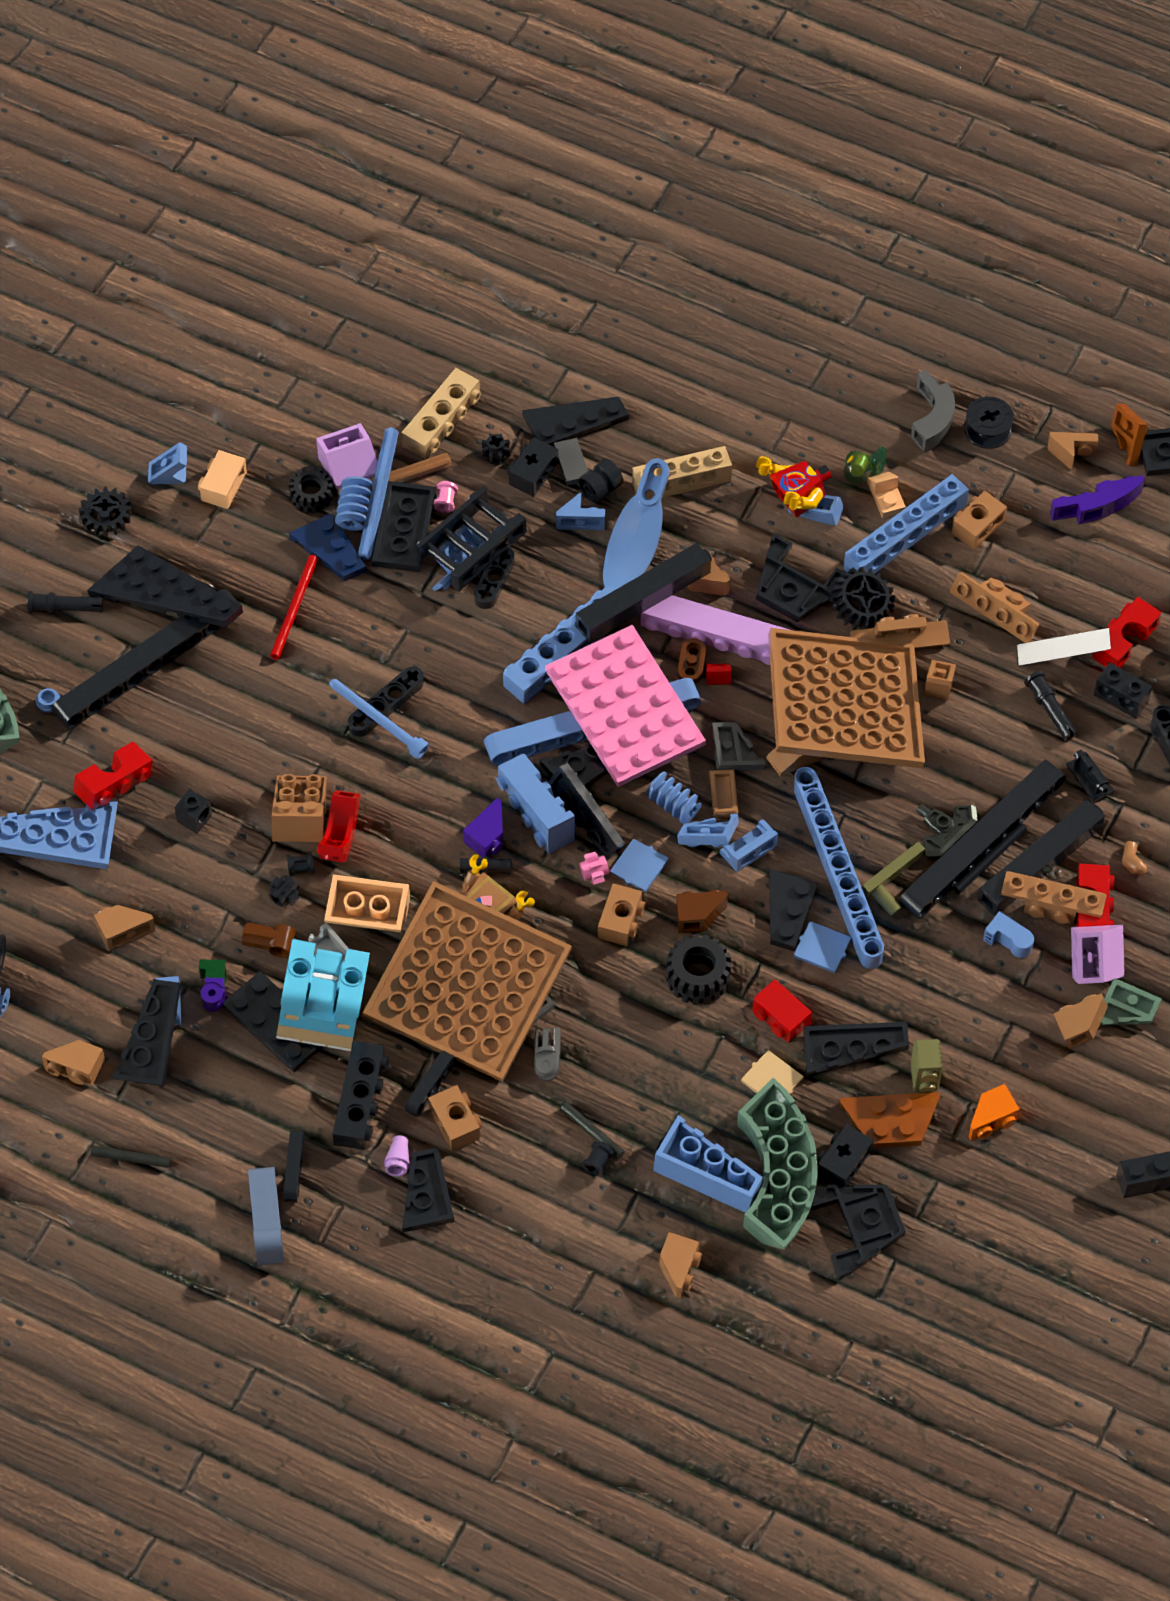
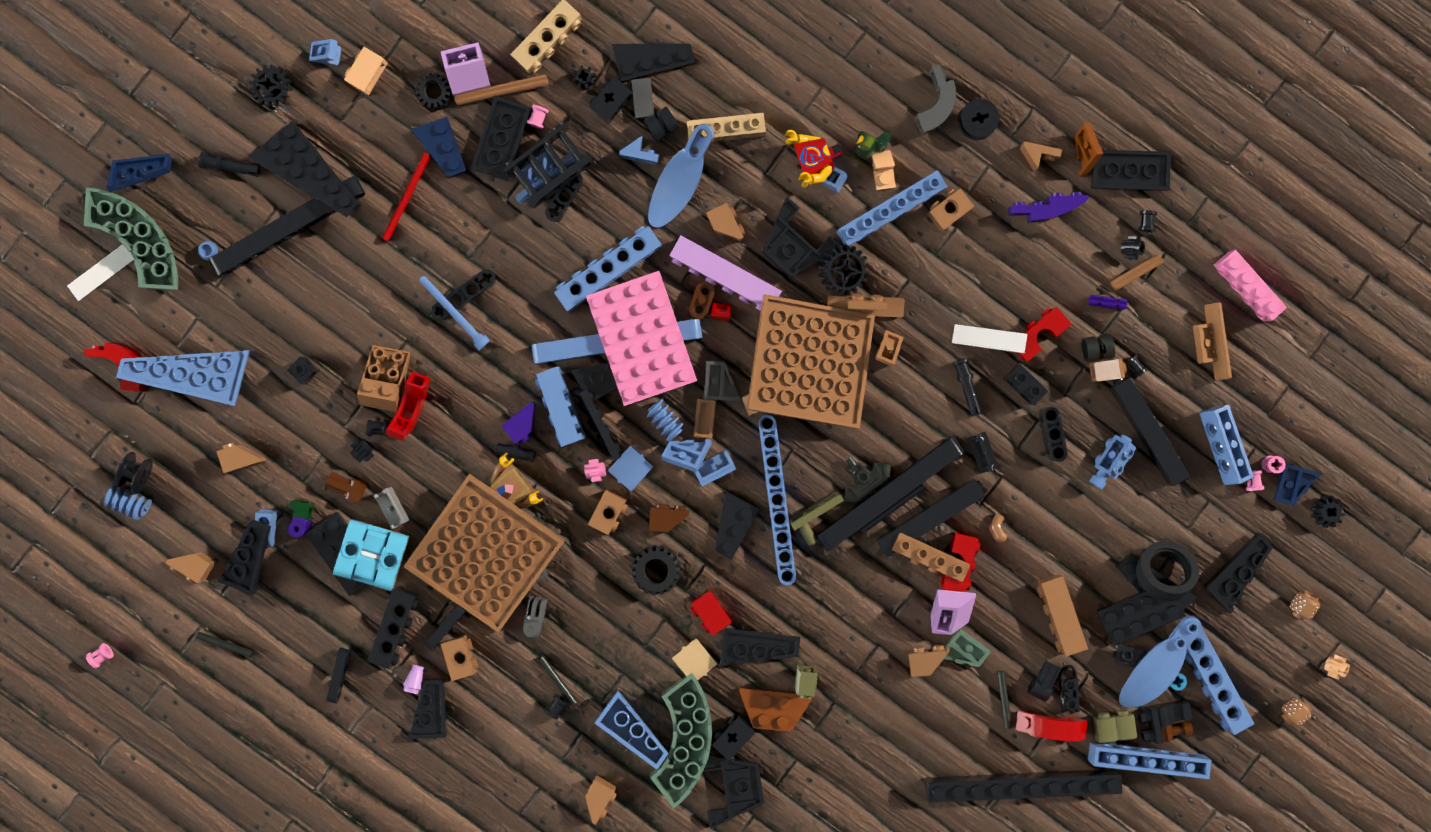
camera: 10 degrees right, 30 degrees up
red arch [73,741,153,810] -> none
sand blue beam [248,1167,284,1266] -> none
light nougat slope [324,875,410,933] -> none
medium blue piece [335,476,372,531] -> none
medium blue axle [358,427,399,560] -> none
black brick [576,543,712,643] -> none
medium blue piece [794,921,851,974] -> none
medium nougat bracket [950,572,1039,643] -> none
orange slope [968,1084,1020,1141] -> none
medium blue leg [983,911,1034,958] -> none

